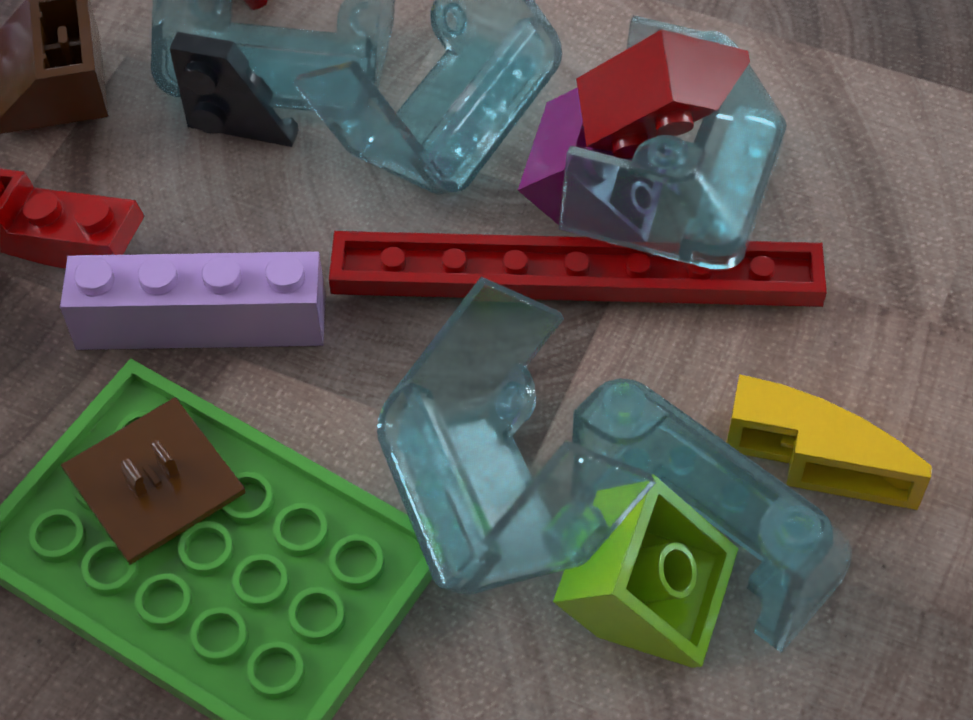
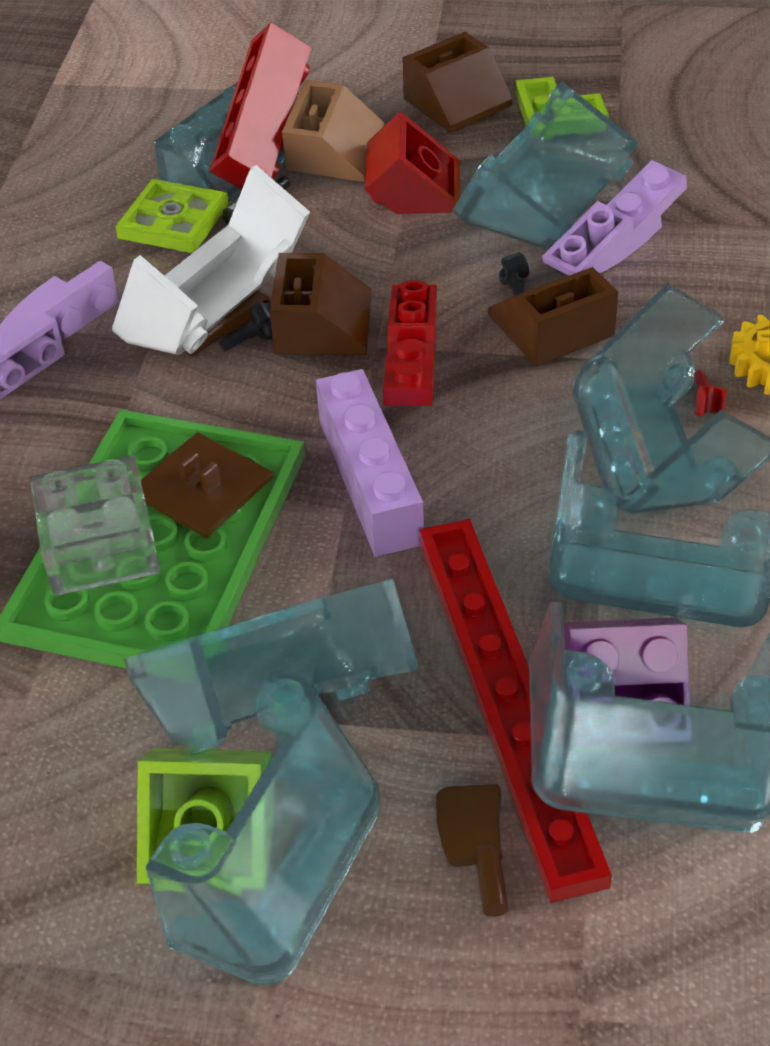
camera: 75 degrees right, 10 degrees down
black wing [169,31,299,147] -> none
red slope [576,29,750,159] -> none
yellow slope [725,374,932,510] -> none
none -> clear slope [29,455,160,596]
none -> reddish brown piece [436,784,508,917]

